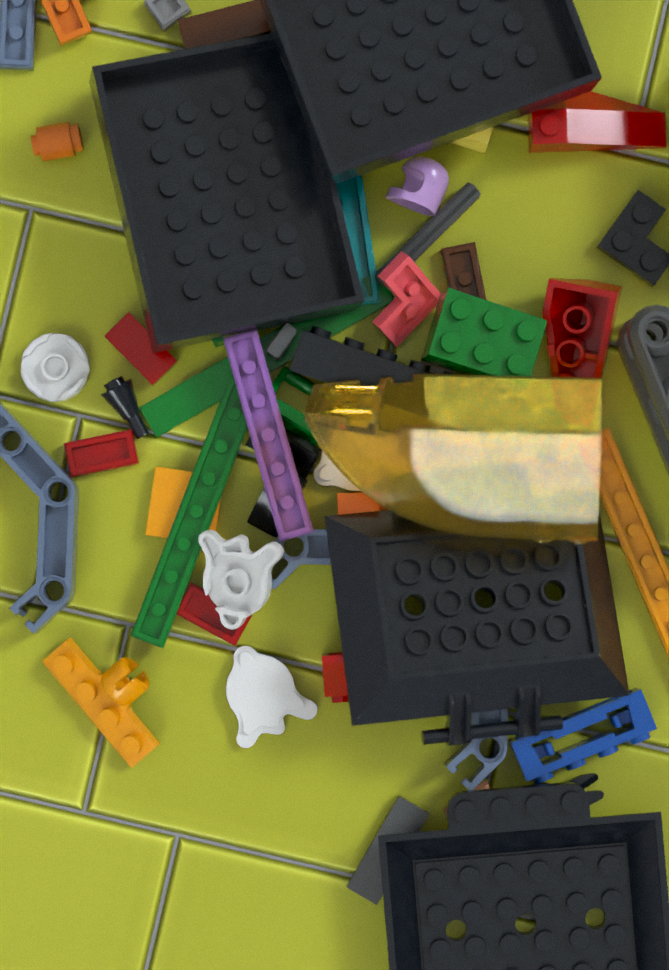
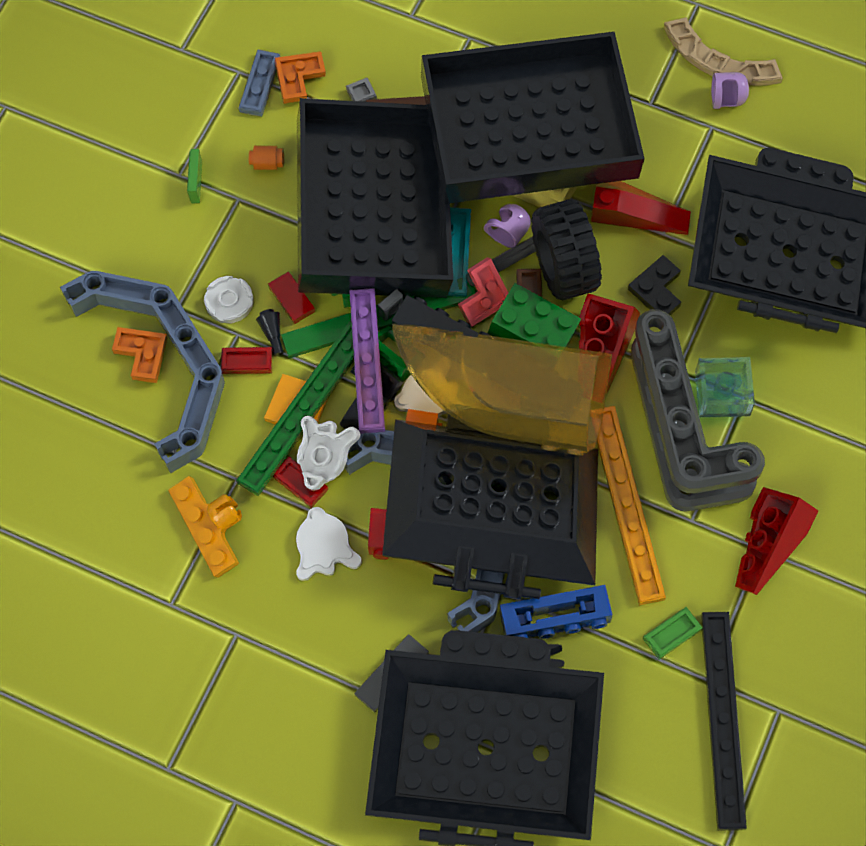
camera: 15 degrees right, 20 degrees down
none -> black tyre [531,199,602,301]

